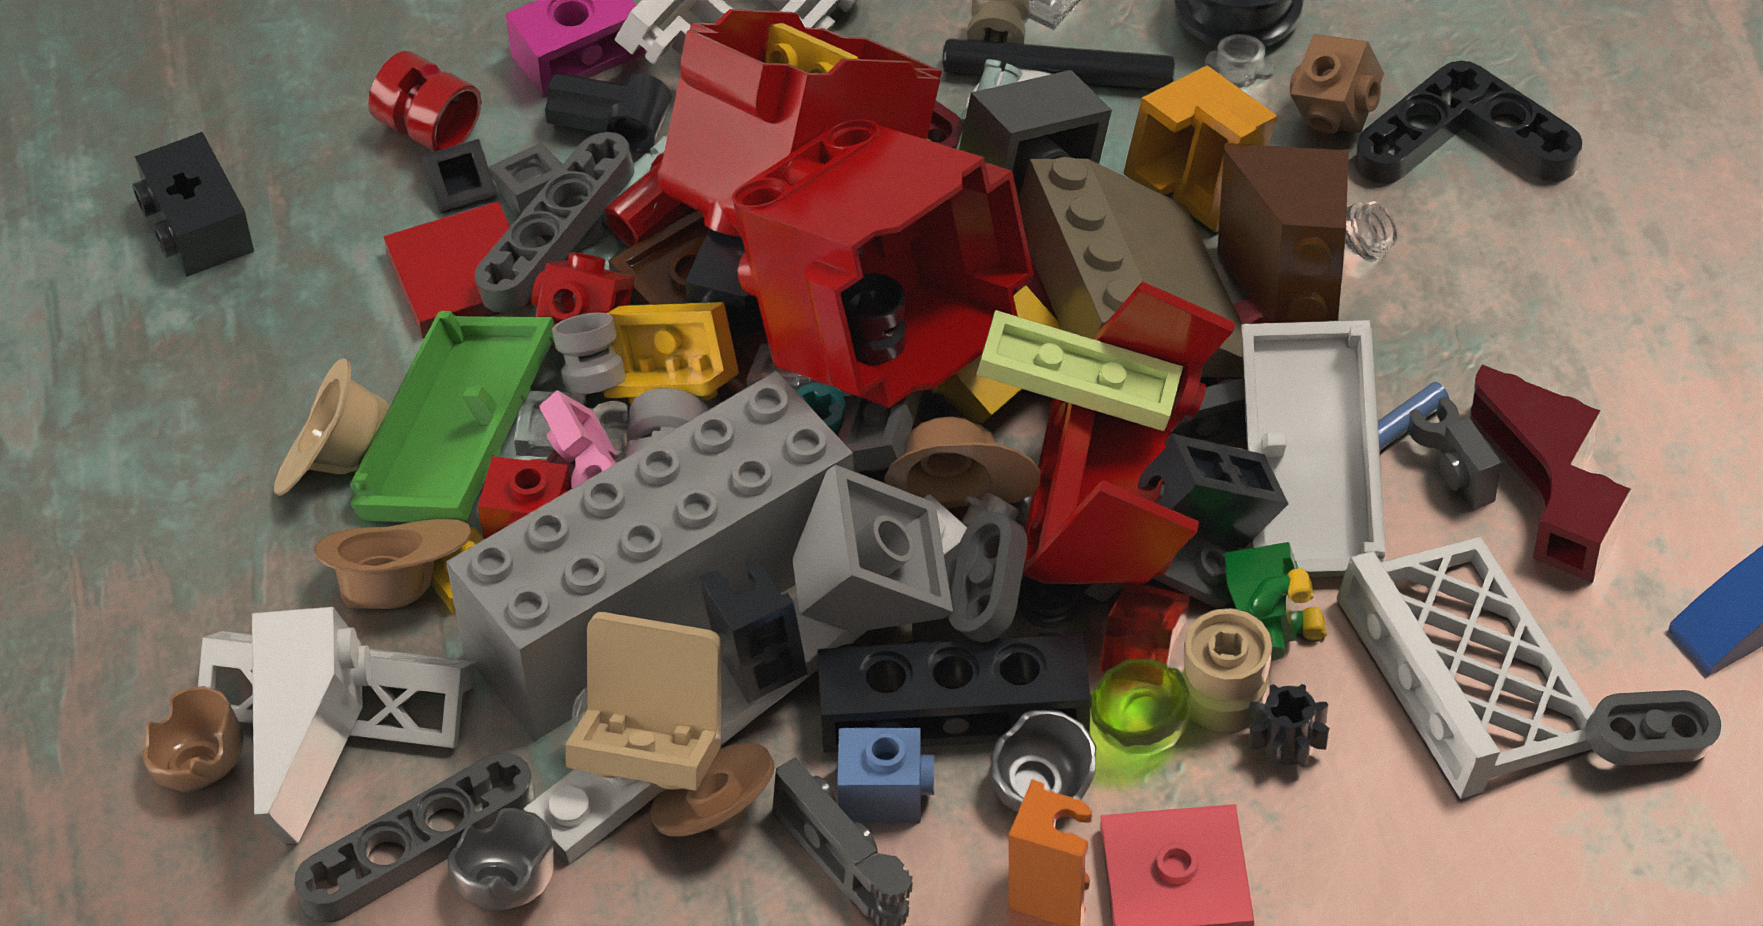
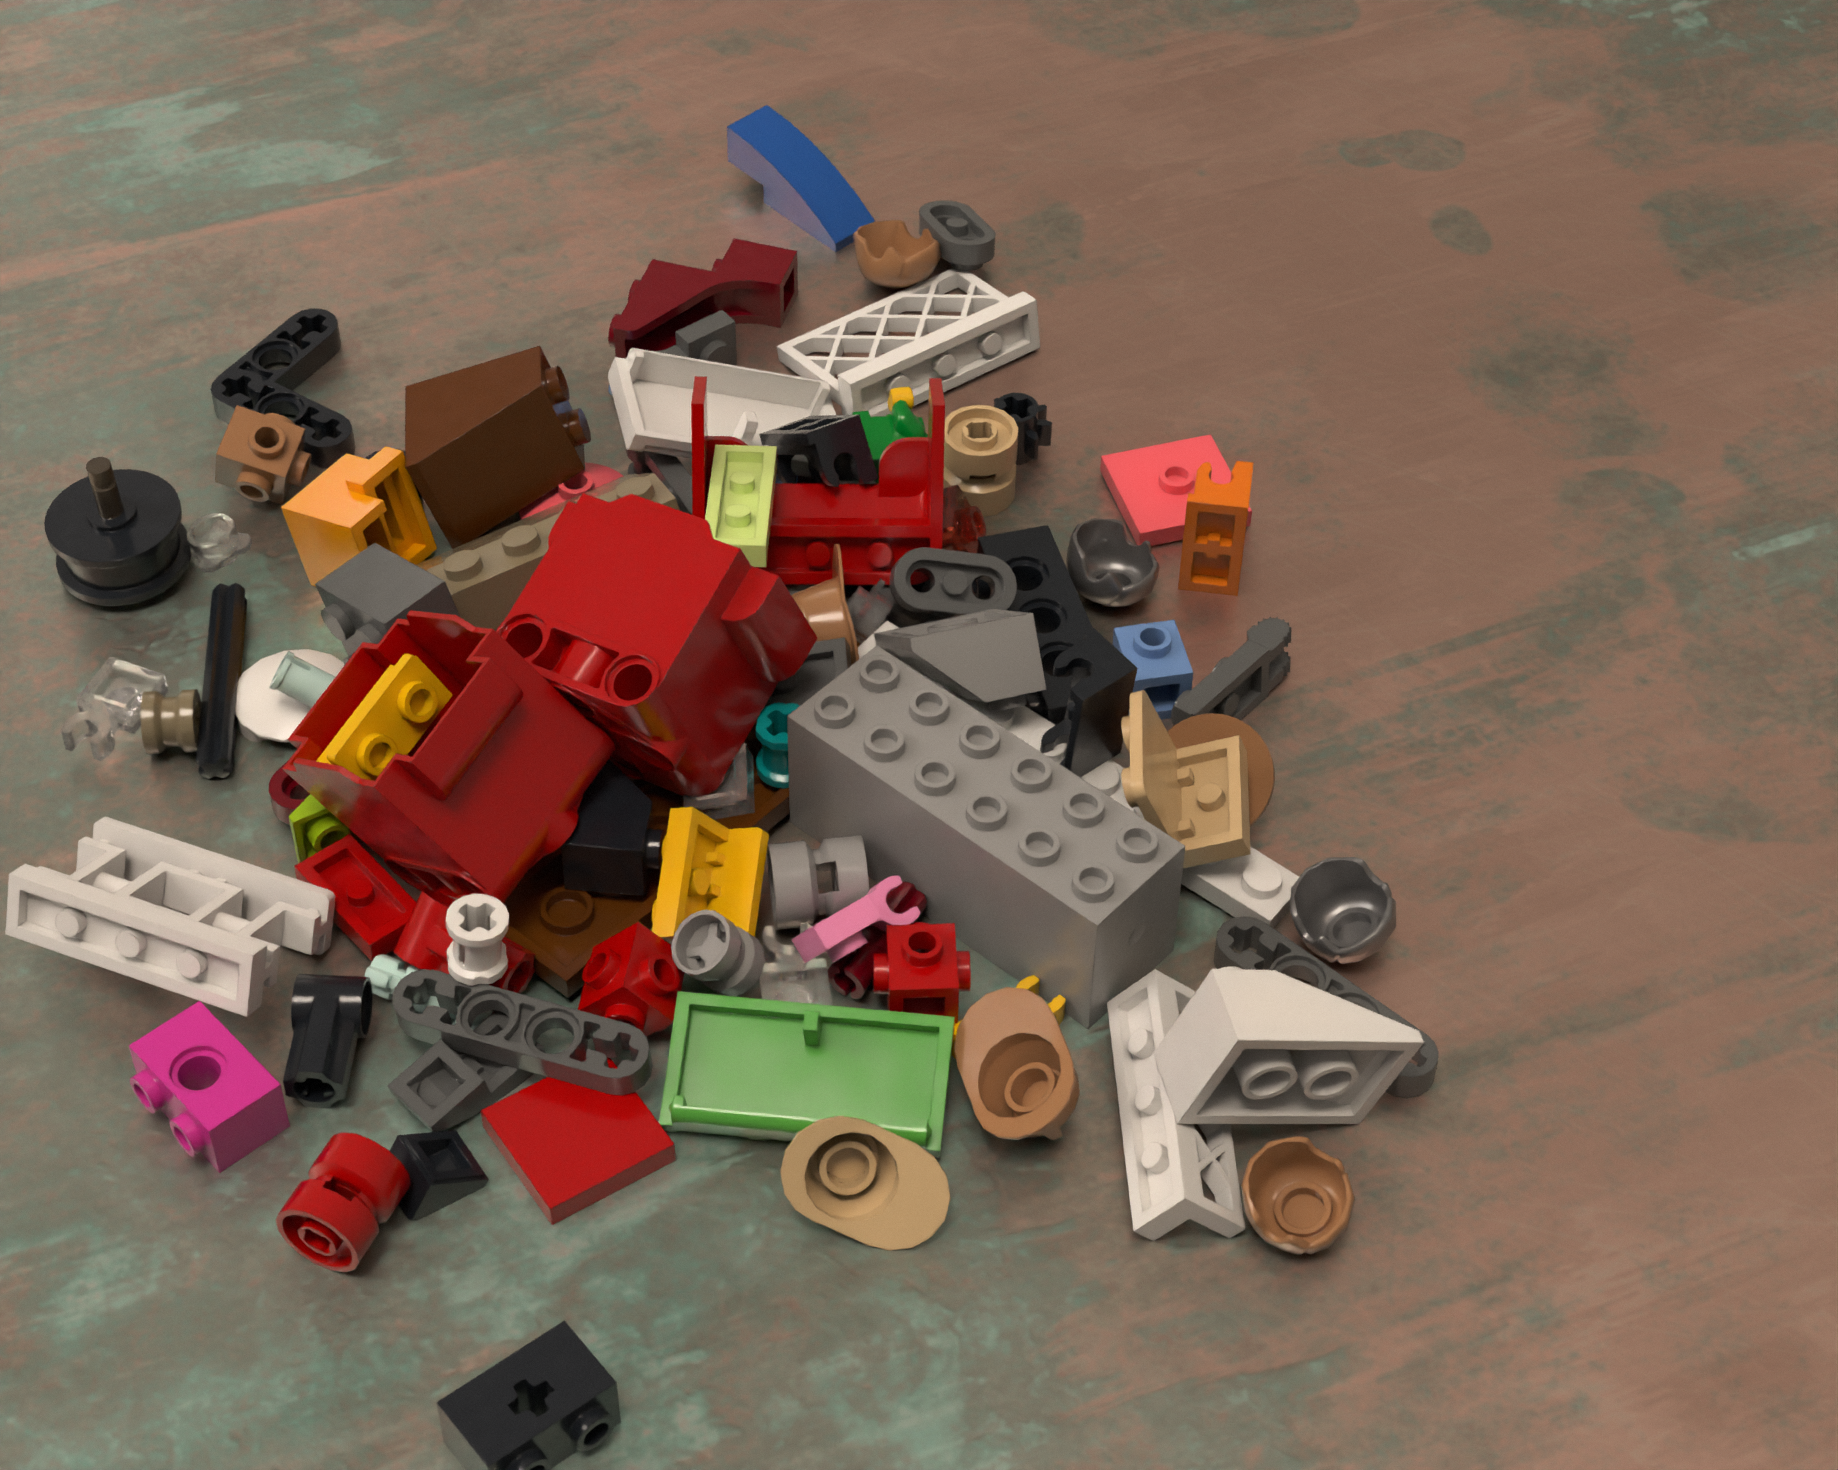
camera: 105 degrees left, 5 degrees down
clear neon green hair [1090,659,1192,755] -> none
none -> white bush [446,893,509,986]
none -> medium nougat hair [853,220,941,289]

